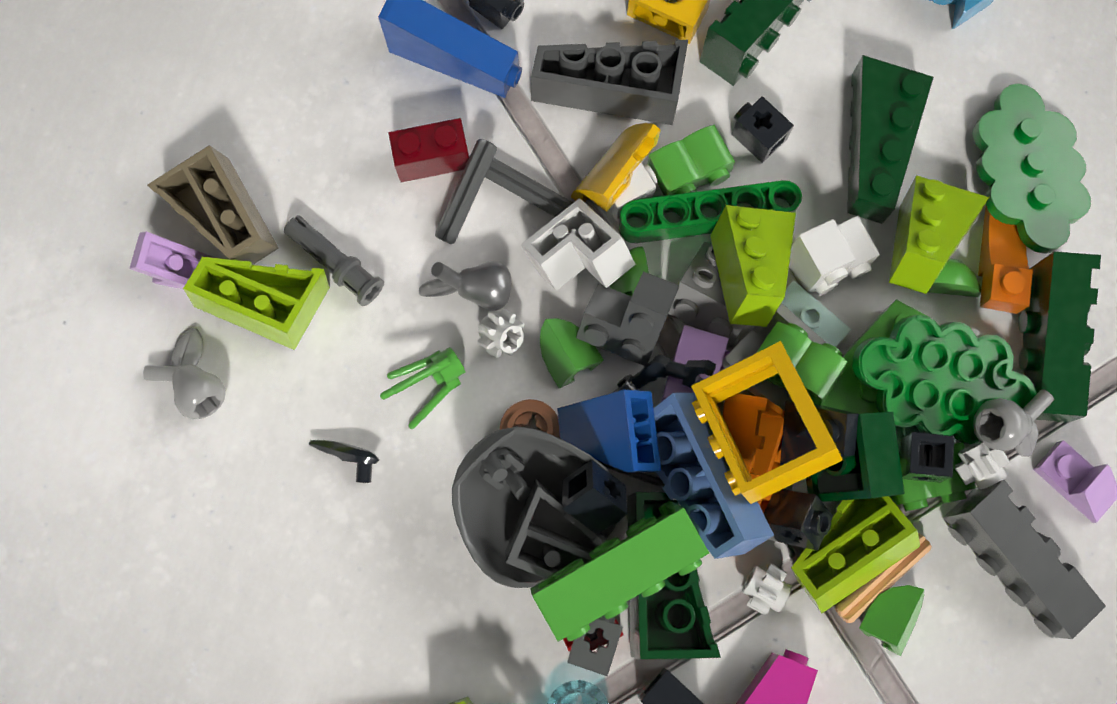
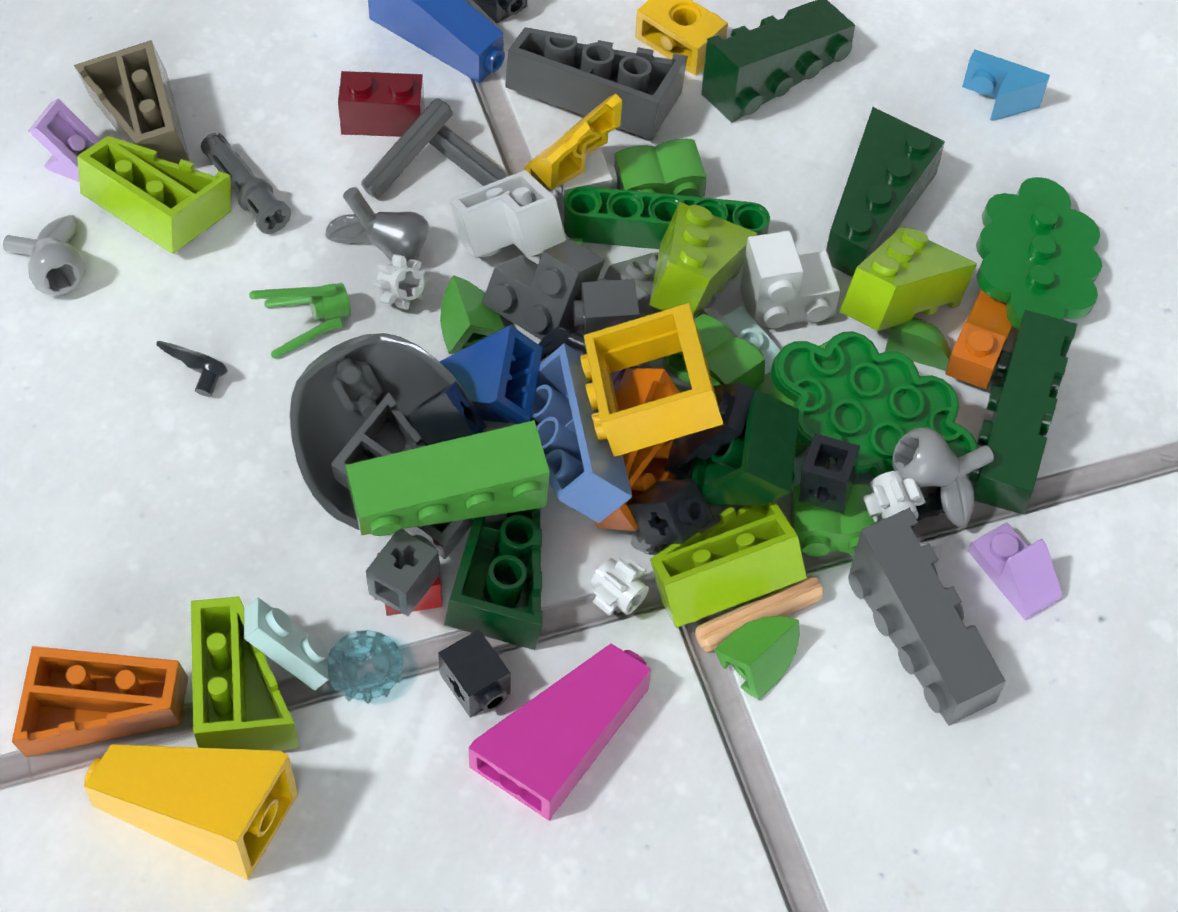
camera: 10 degrees right, 20 degrees down
black brick [731,96,794,163] -> none
none -> dark grey brick [573,279,639,335]

